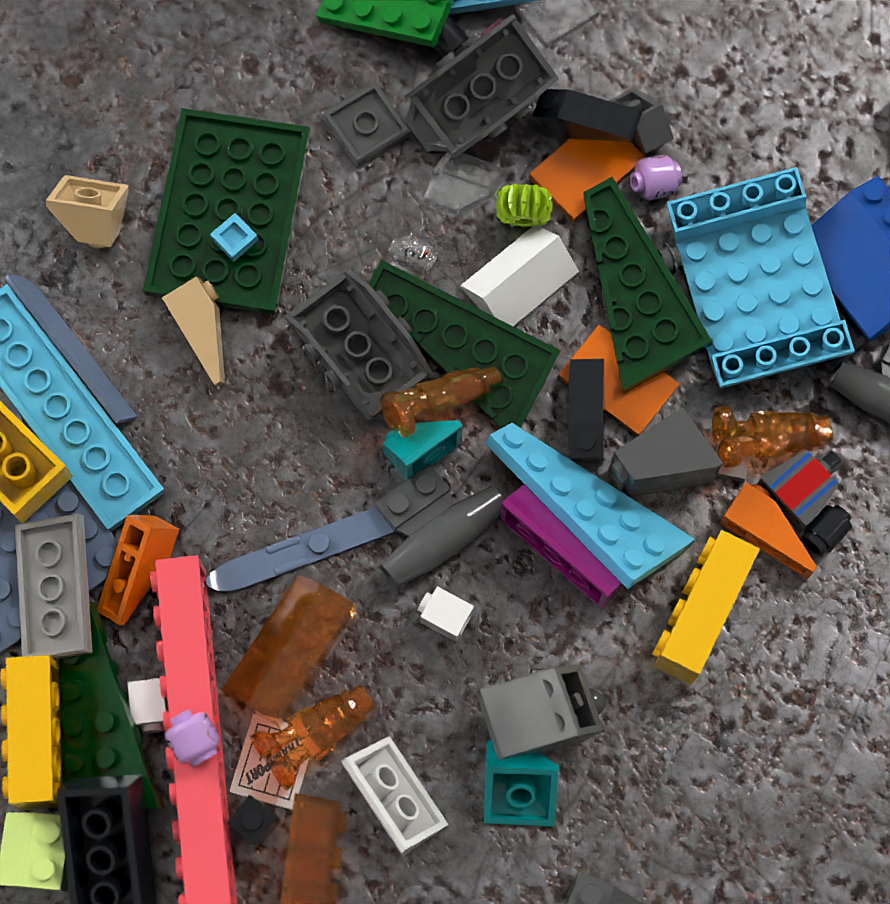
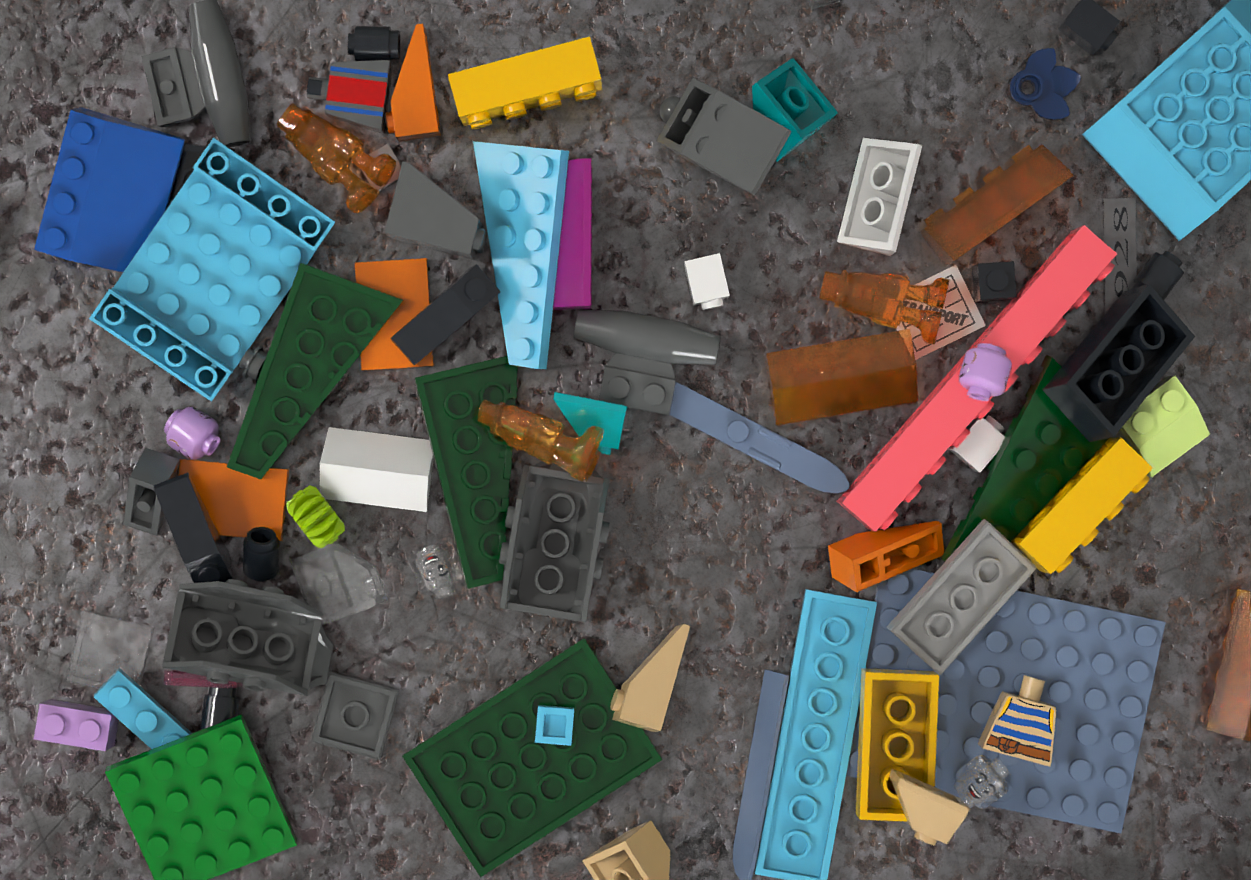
camera: 135 degrees left, 15 degrees up
none -> black brick [243,527,280,582]

